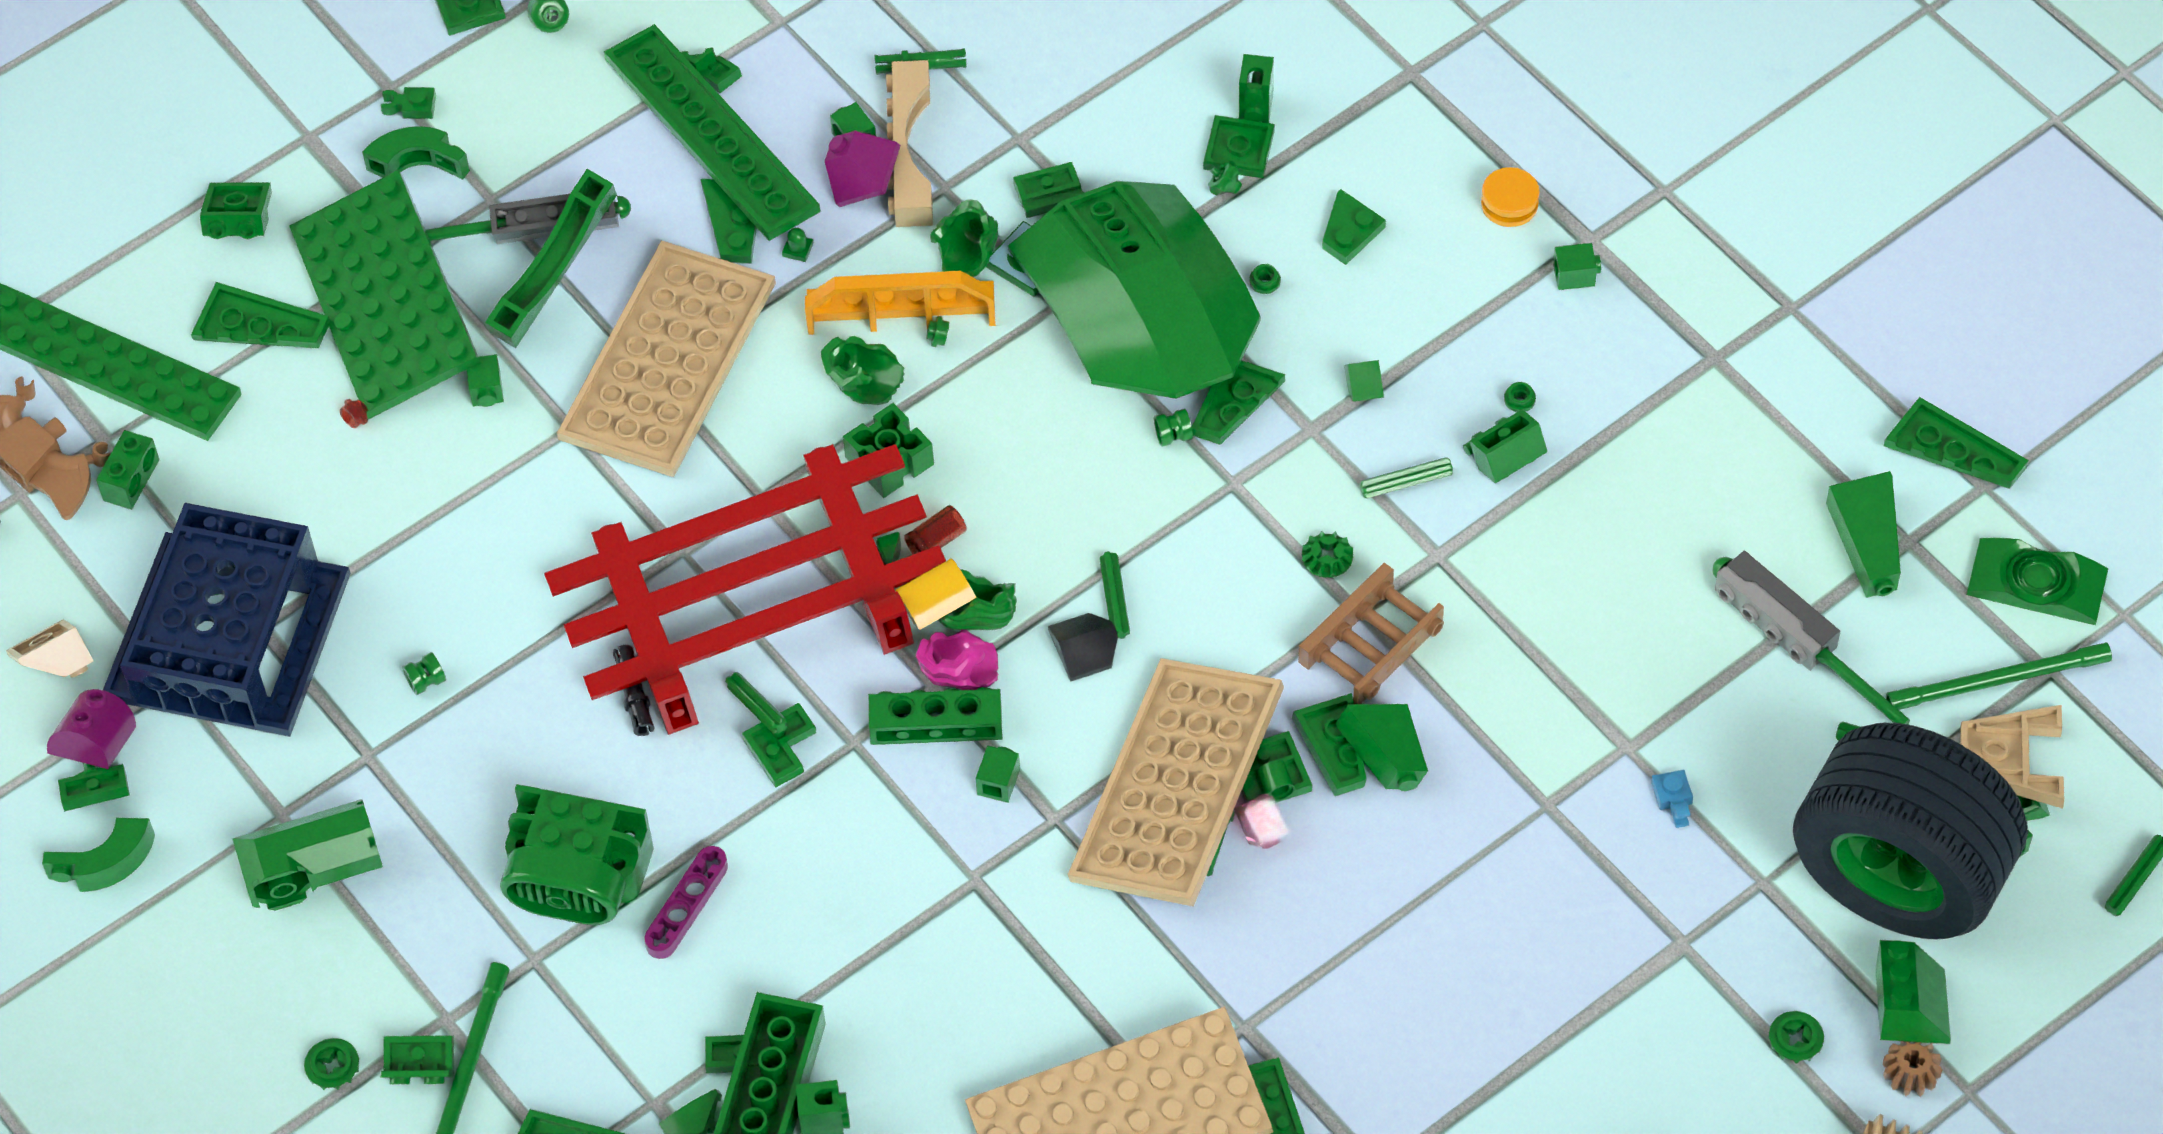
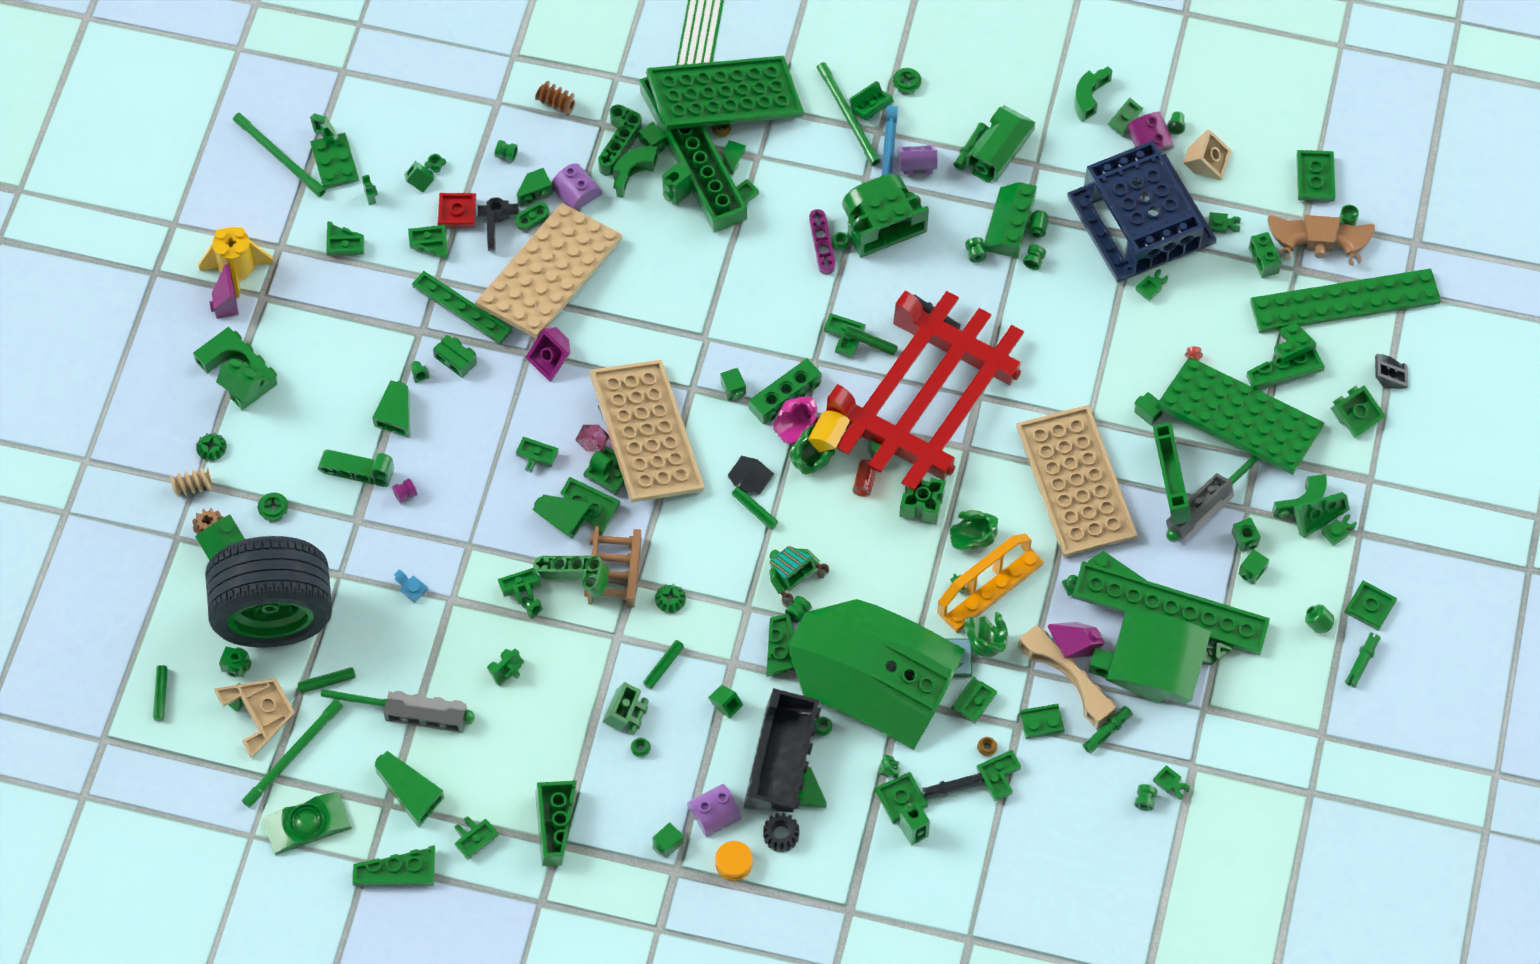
camera: 140 degrees right, 5 degrees up
none -> green beam [318,449,395,487]
none -> green slope [372,380,411,438]
none -> magenta wheel [392,478,418,503]
none -> green piece [411,361,429,383]
none -> green brick [433,335,477,378]
none -> green hinge [454,816,499,860]
none -> green hips [487,648,525,686]
none -> green hinge [497,568,541,604]
none -> green plate [516,436,559,473]
none -> green piece [521,597,543,619]
none -> magenta slope [525,327,571,382]
none -> green beam [533,556,609,598]
none -> green wedge [535,780,577,866]
none -> medium lavender brick [687,784,741,837]
none -> black windscreen [743,688,821,813]
none -> black tyre [763,813,799,852]
none -> green torso [769,546,829,607]
none -> green plate [832,232,850,250]
none -> dark azure piece [881,105,898,176]
none -> medium lavender brick [898,145,938,175]
none -> black pin [922,773,983,800]
none -> green pin [953,122,987,170]
none -> green wheel [965,237,987,263]
none -> green plate [976,750,1021,802]
none -> pearl gold plate [977,737,997,756]
none -> green slope [983,182,1037,258]
none -> green plate [1019,704,1065,739]
none -> green brick [1028,210,1049,238]
none -> green slope [1106,611,1211,705]
none -> green plate [1135,269,1168,301]
none -> green piece [1167,111,1185,134]
none -> green plate [1208,212,1241,233]
none -> green brick [1231,518,1261,551]
none -> green brick [1238,549,1269,584]
none -> green plate [1274,323,1316,363]
none -> green wing [1293,492,1350,538]
none -> black slope [1375,354,1408,389]

